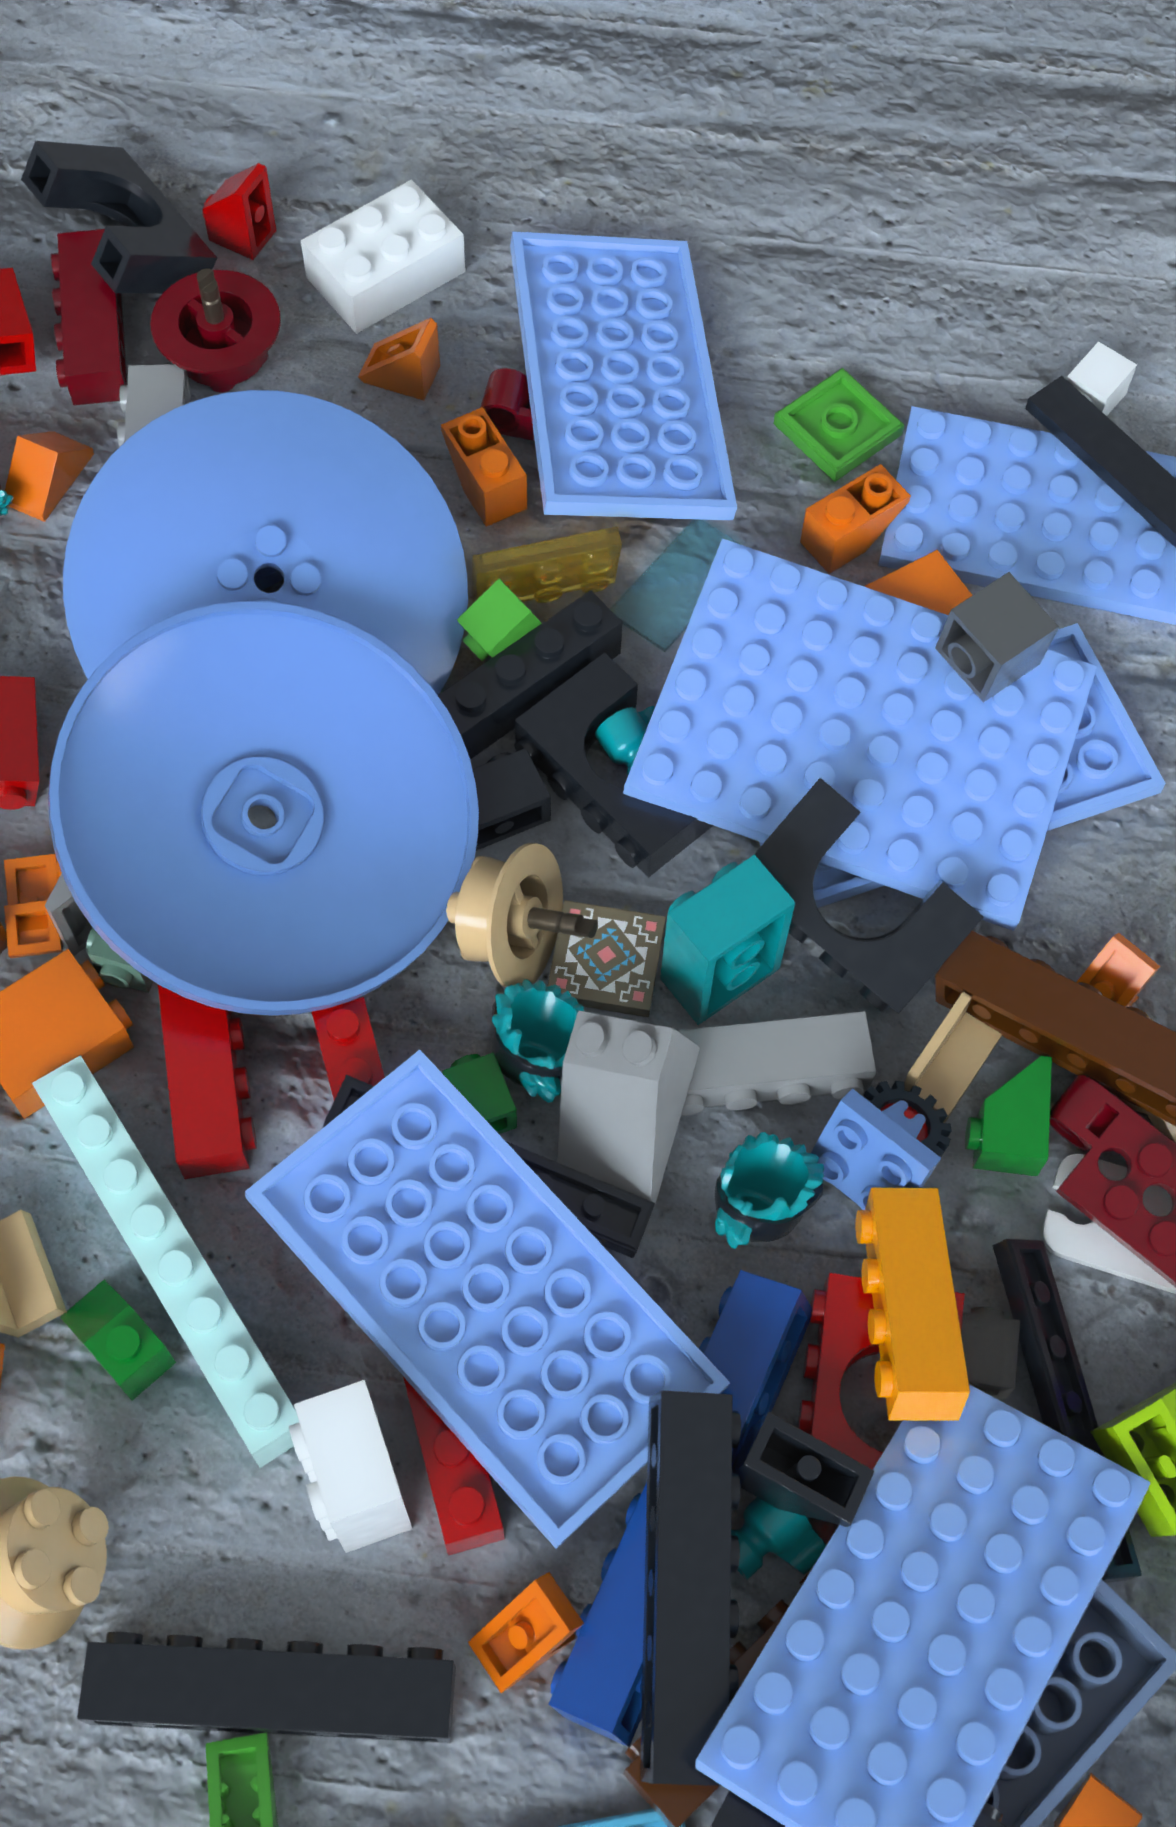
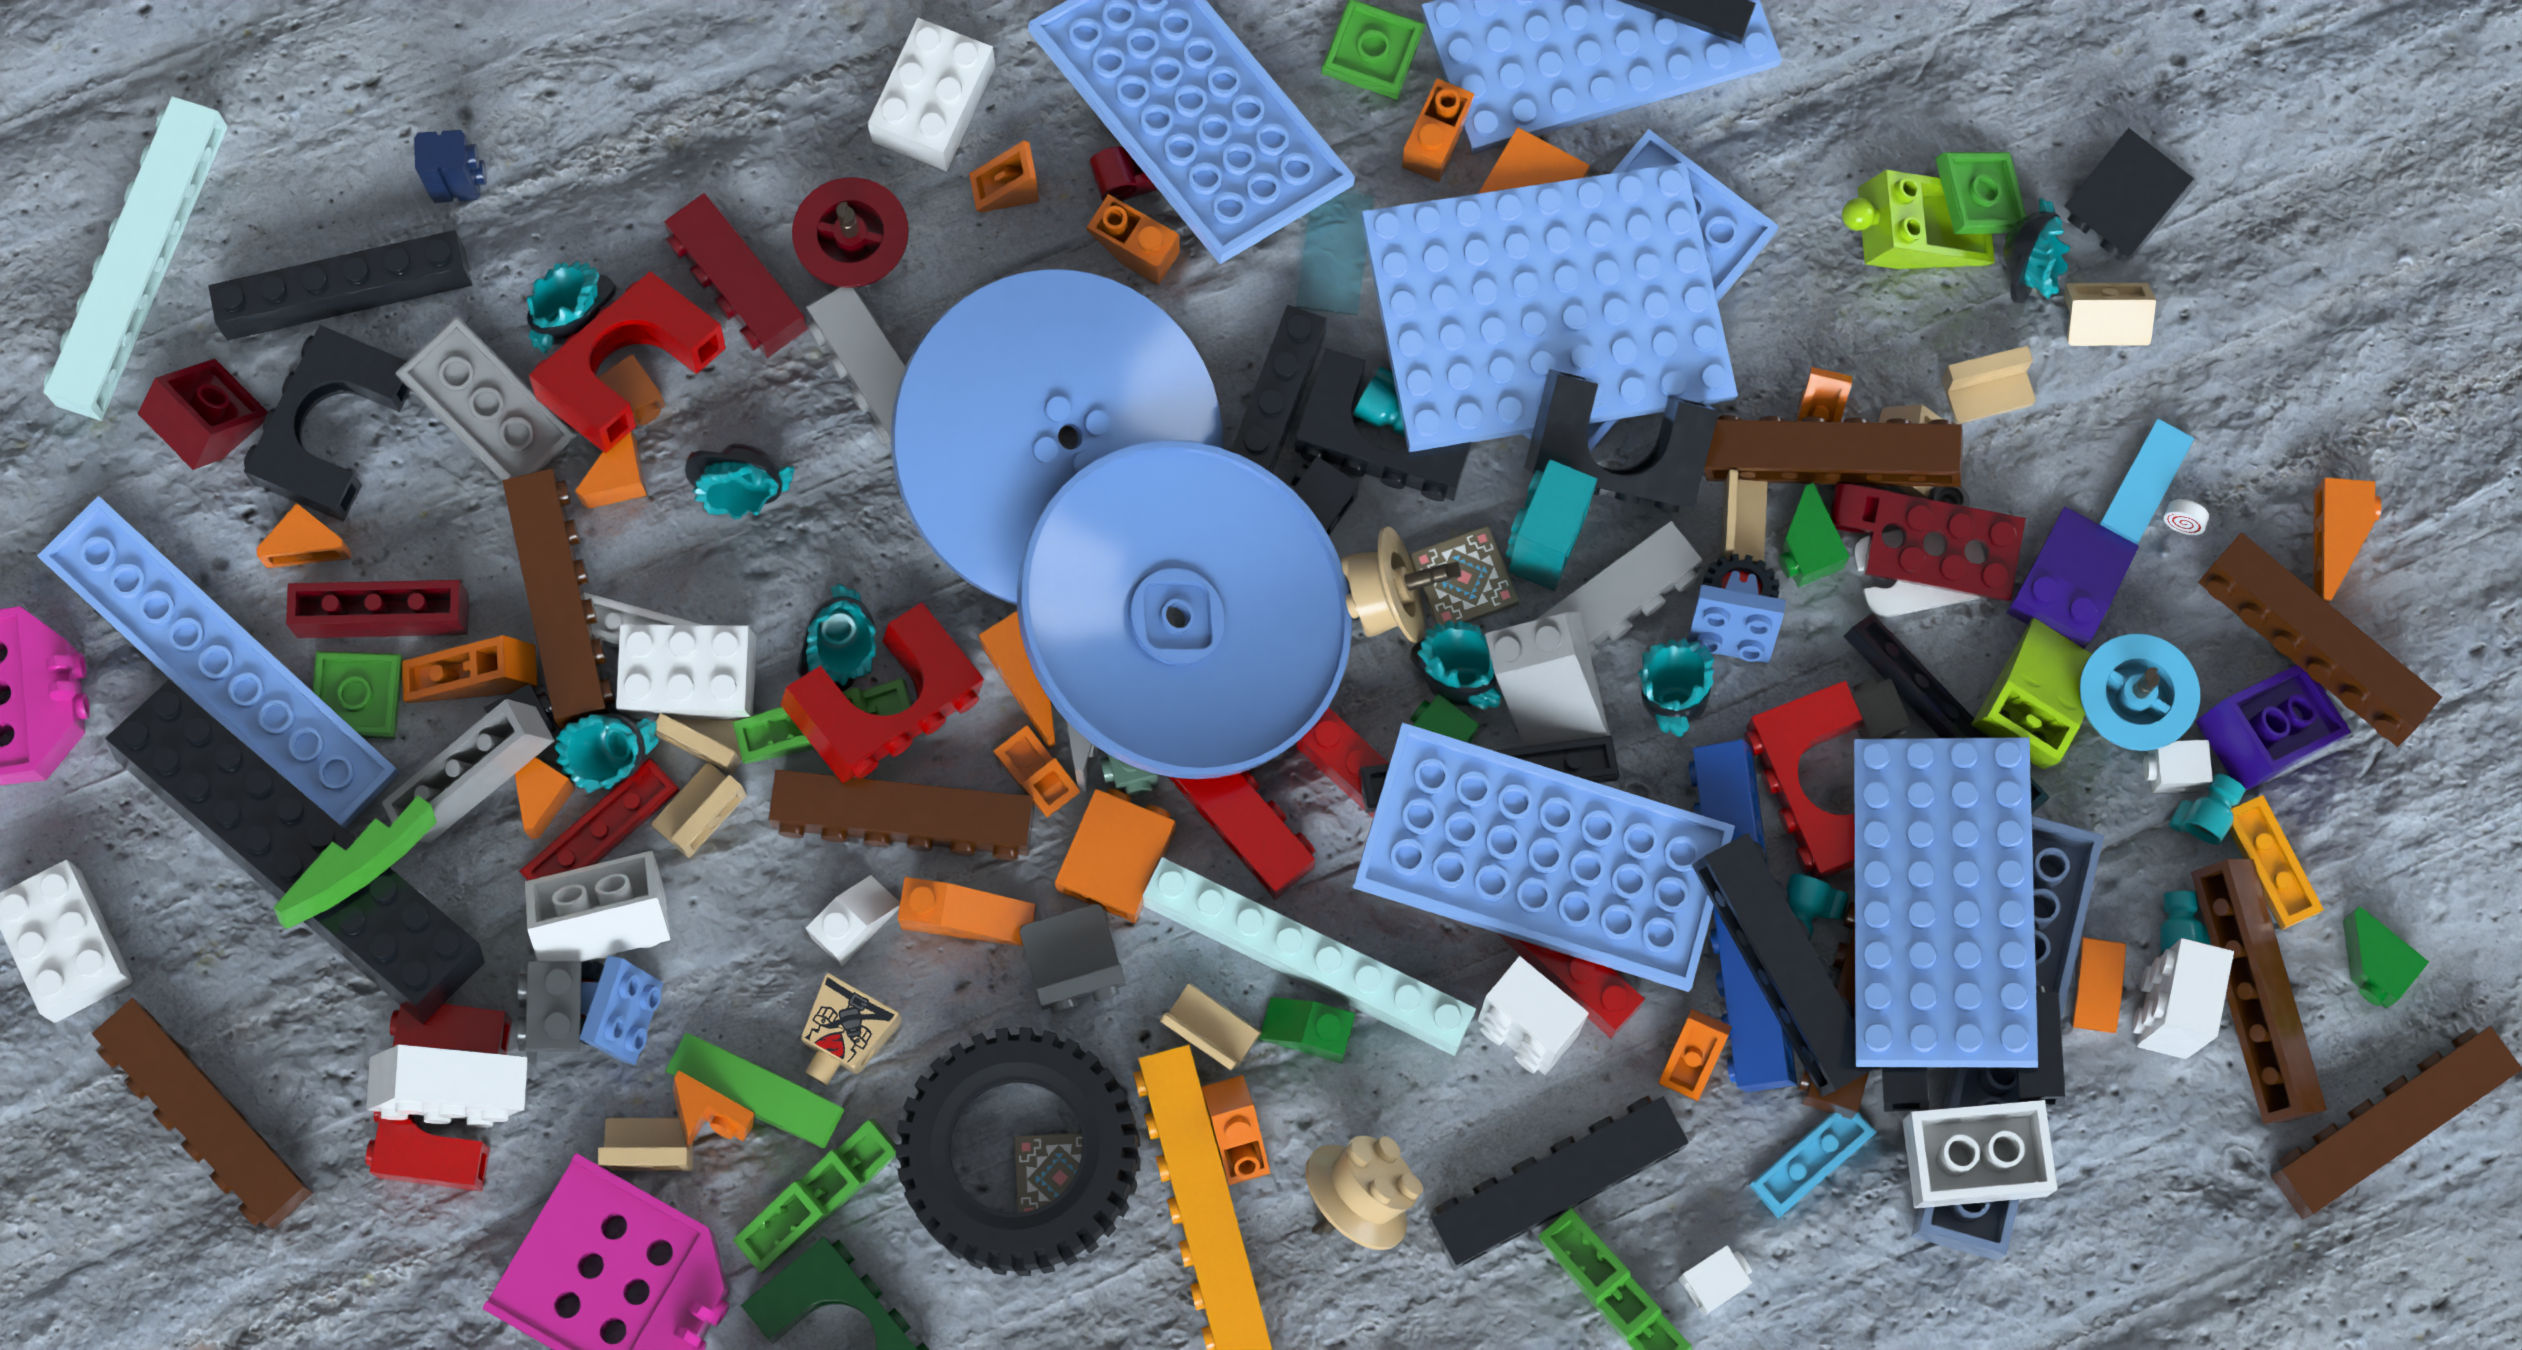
camera: 30 degrees left, 10 degrees up
orange slope [4,431,94,522] -> none
black arch [21,141,218,294] -> none
red slope [202,163,277,260] -> none
bright green slope [457,578,542,662] -> none
clear yellow plate [471,526,622,603] -> none
black slope [732,1411,874,1527] -> none
light orange brick [855,1188,970,1421] -> none
dark grey head [935,572,1059,703] -> none

